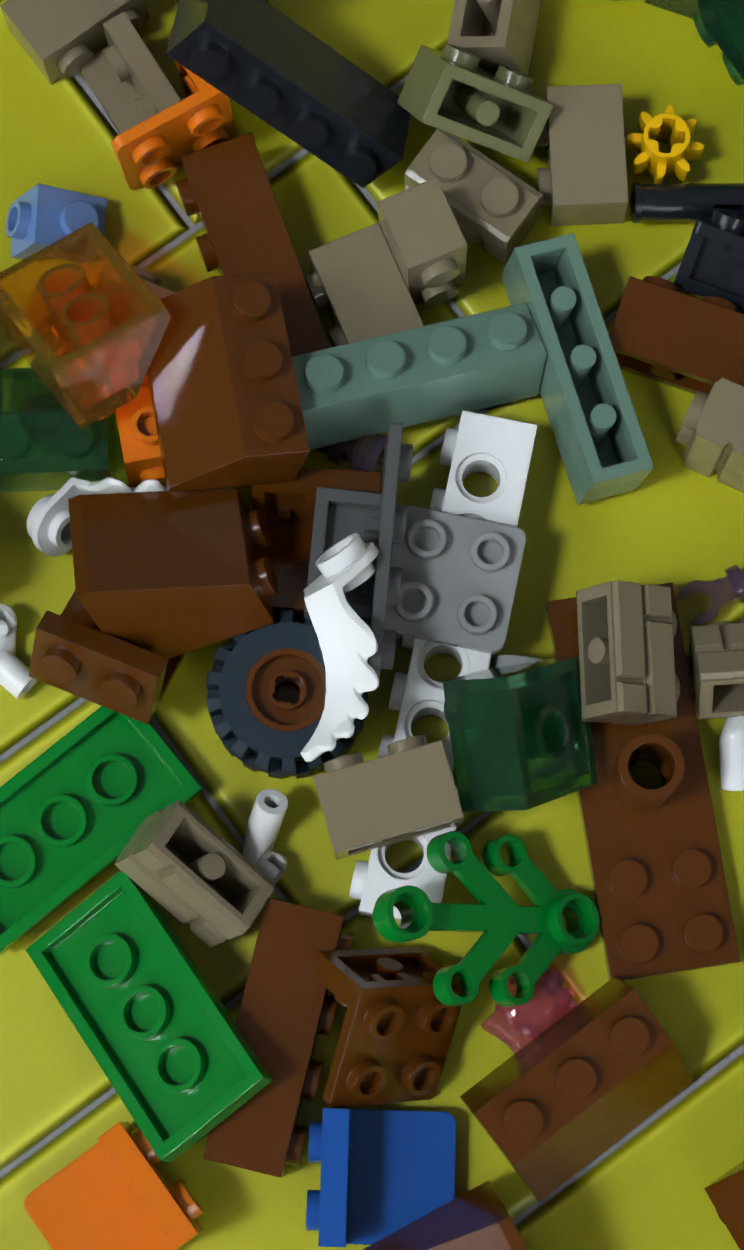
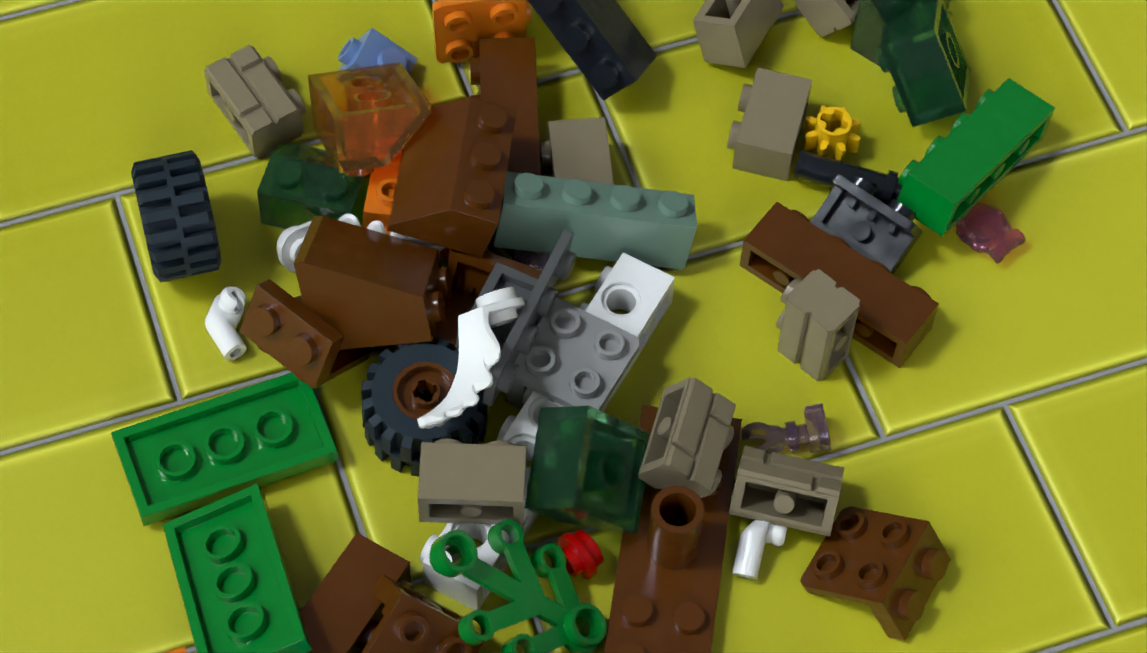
camera: 10 degrees right, 20 degrees down
dark tan brick [114,800,275,947] -> none
white arm [242,789,288,884] -> none
dark tan brick [378,177,467,307] -> none
olive brick [397,43,554,163] -> none
dark tan brick [404,129,543,265] -> none
sand green brick [501,233,654,505] -> none
none -> red plate [558,529,604,579]

